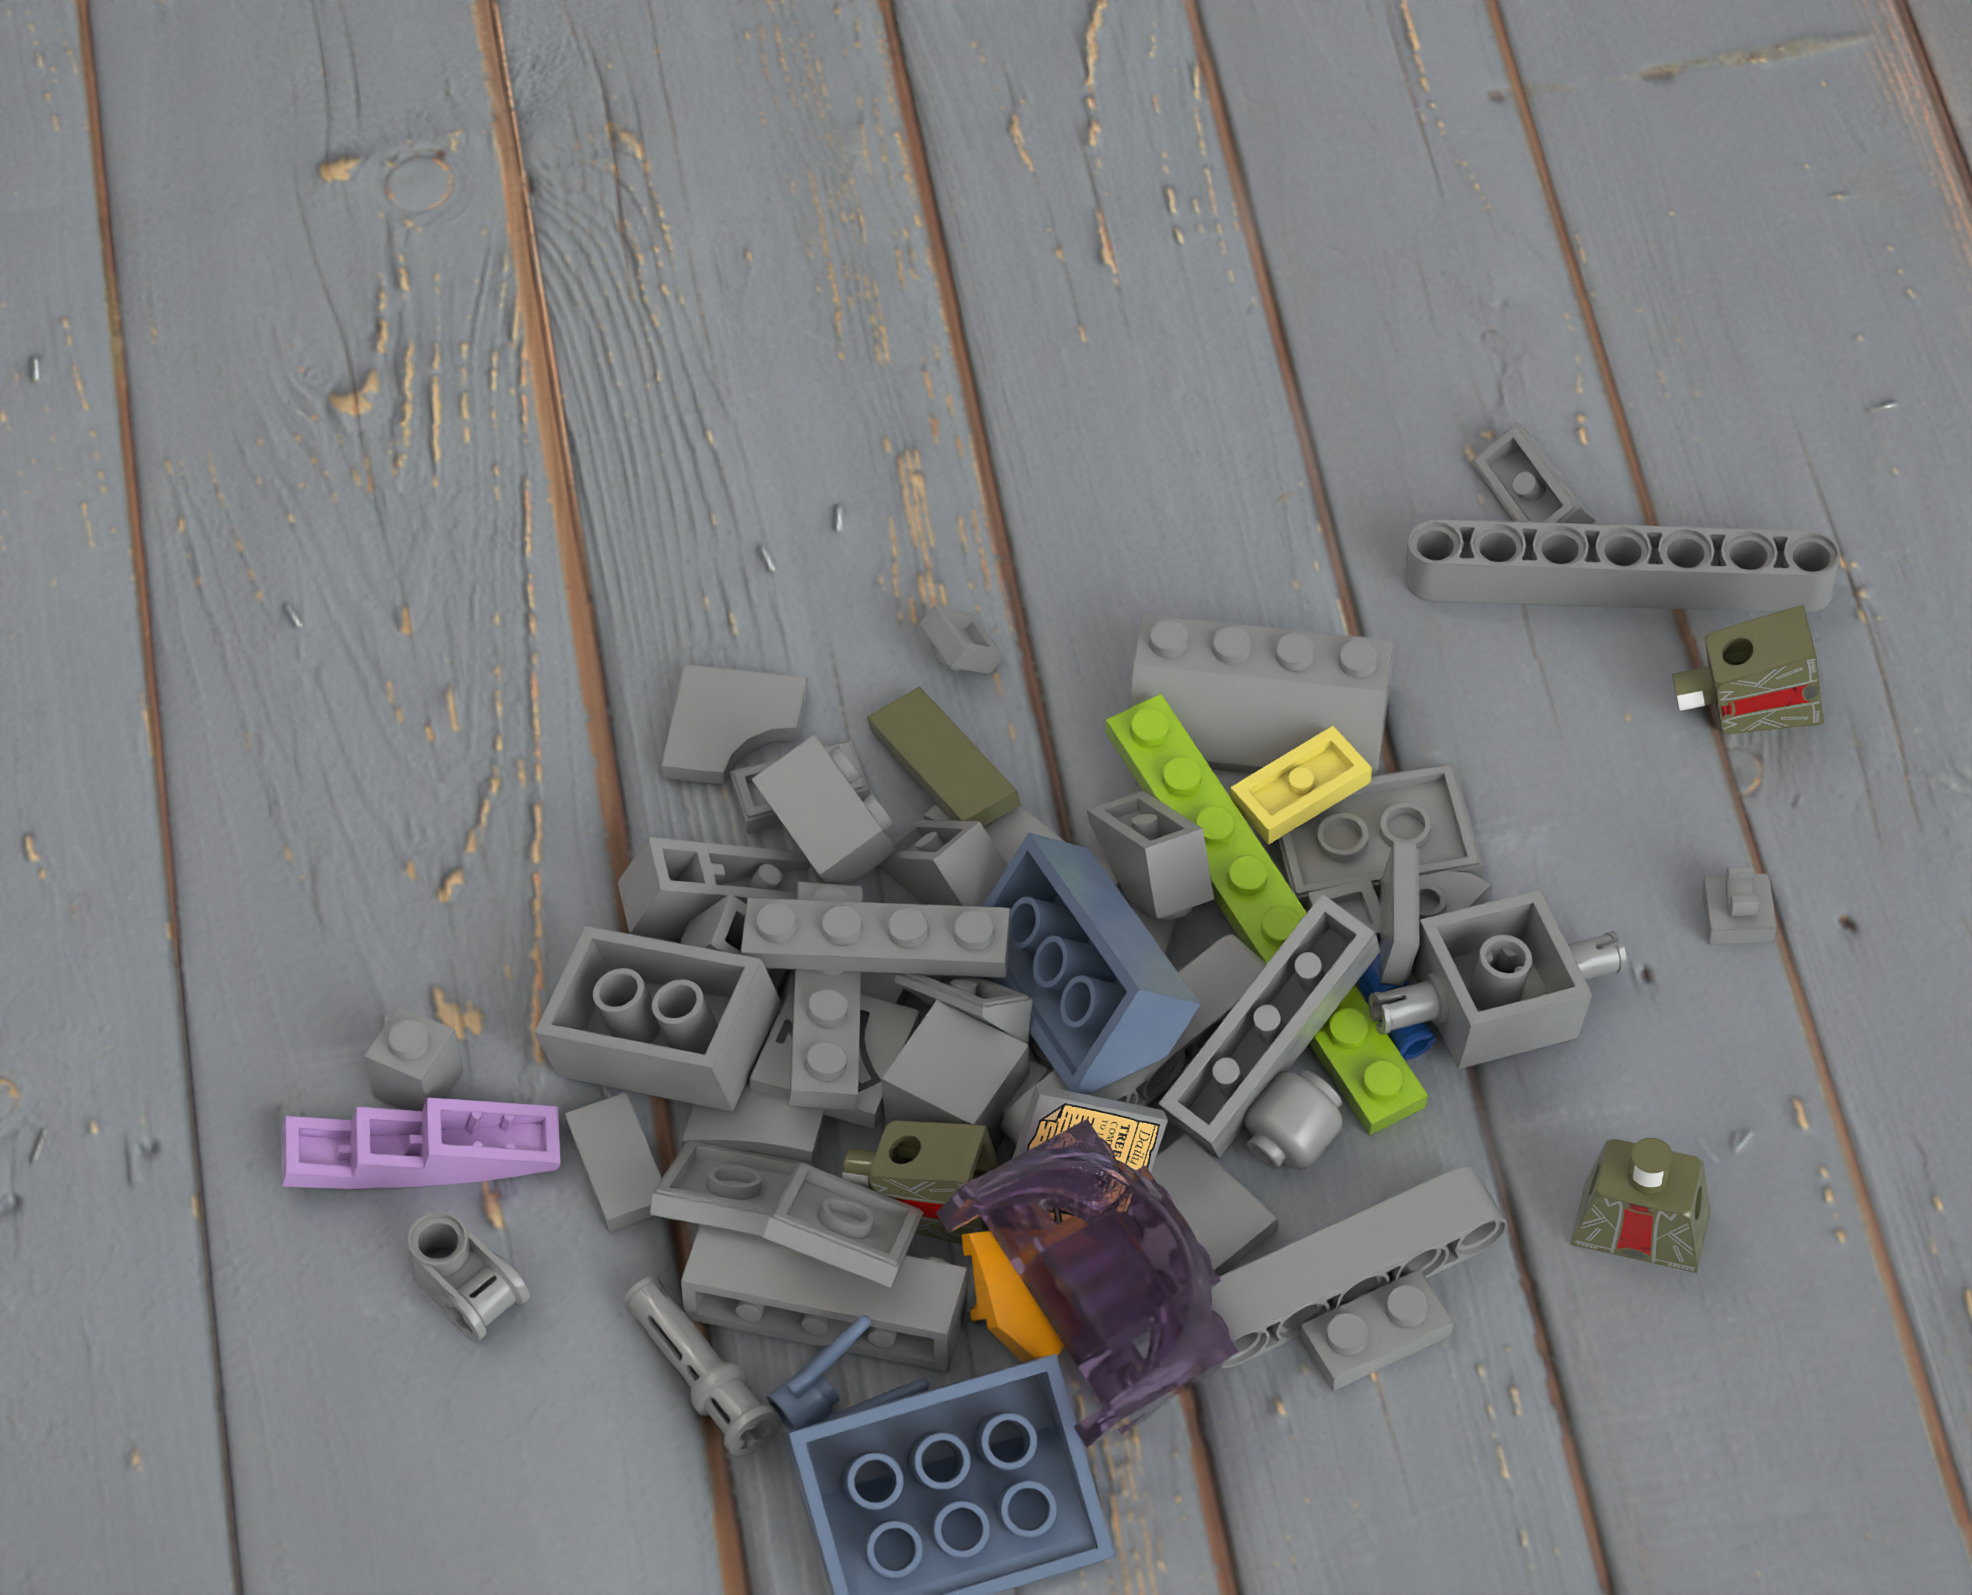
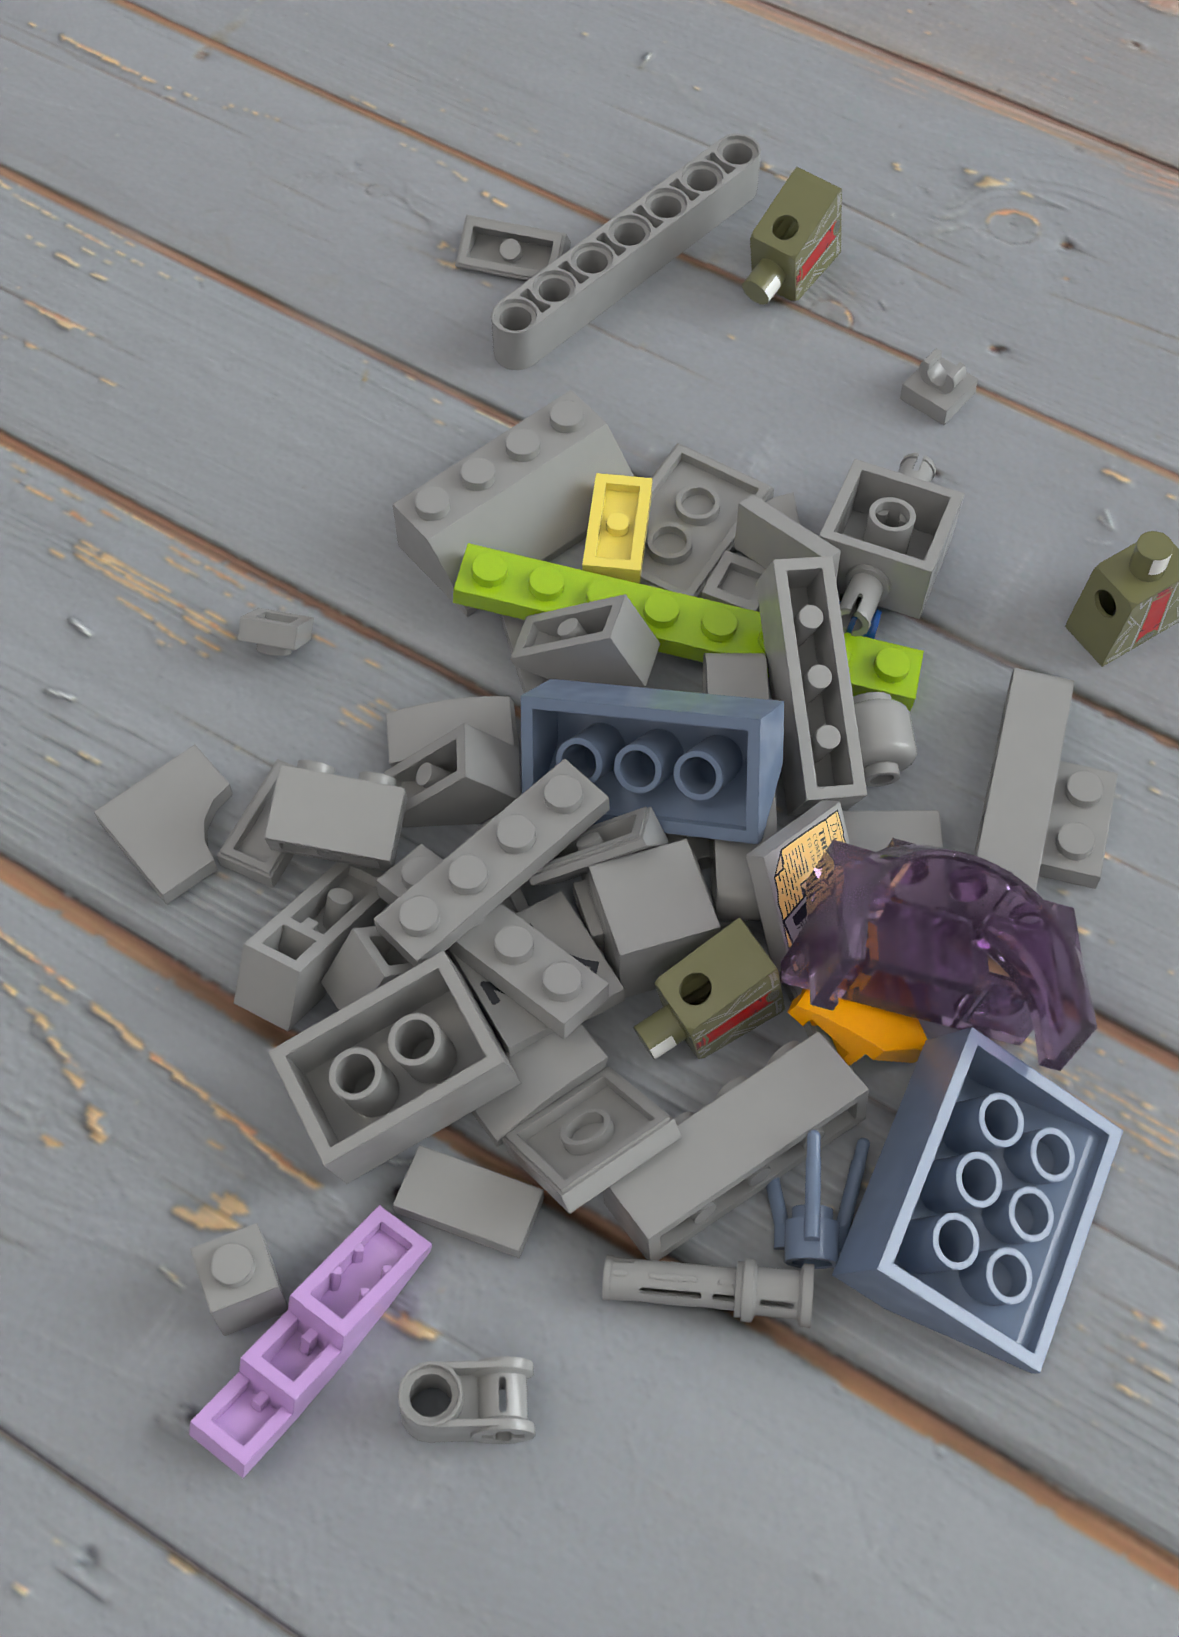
camera: 50 degrees left, 5 degrees up
light grey tile [762,1162,923,1288] -> none
olive tile [867,686,1021,827] -> none

